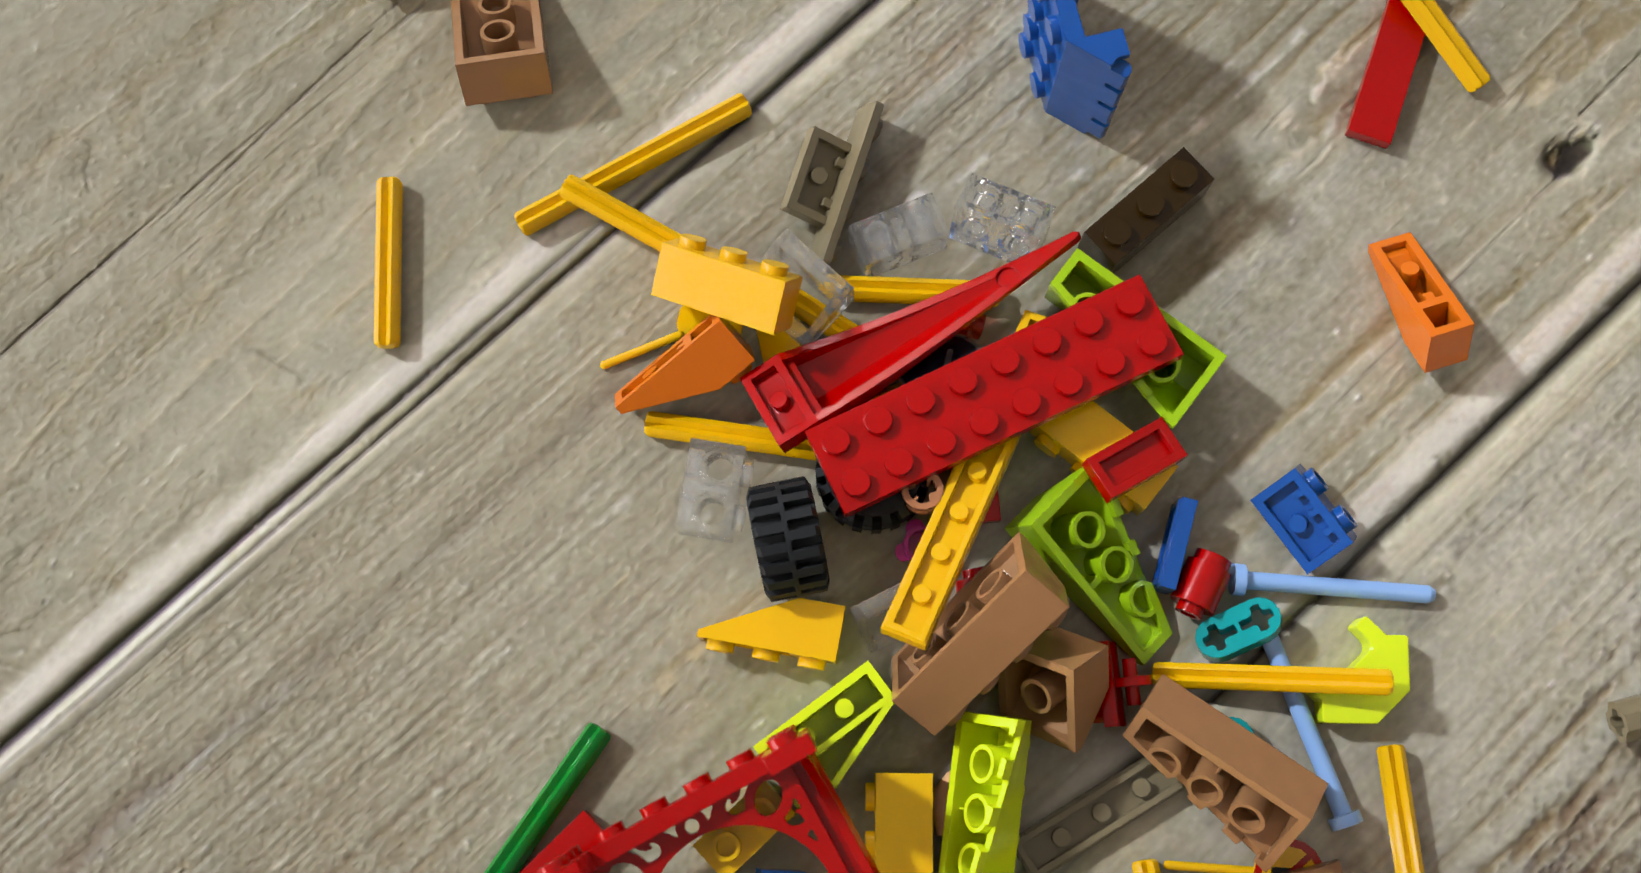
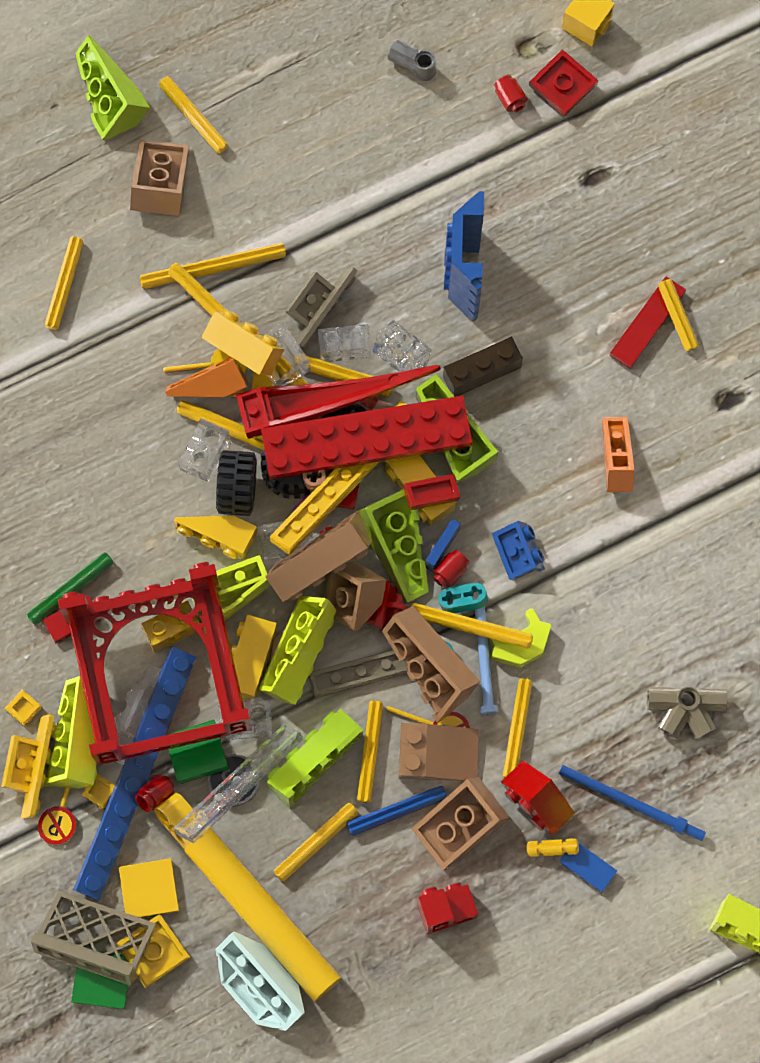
camera: 10 degrees right, 5 degrees down
light blue bar [1228,563,1436,604] -> none

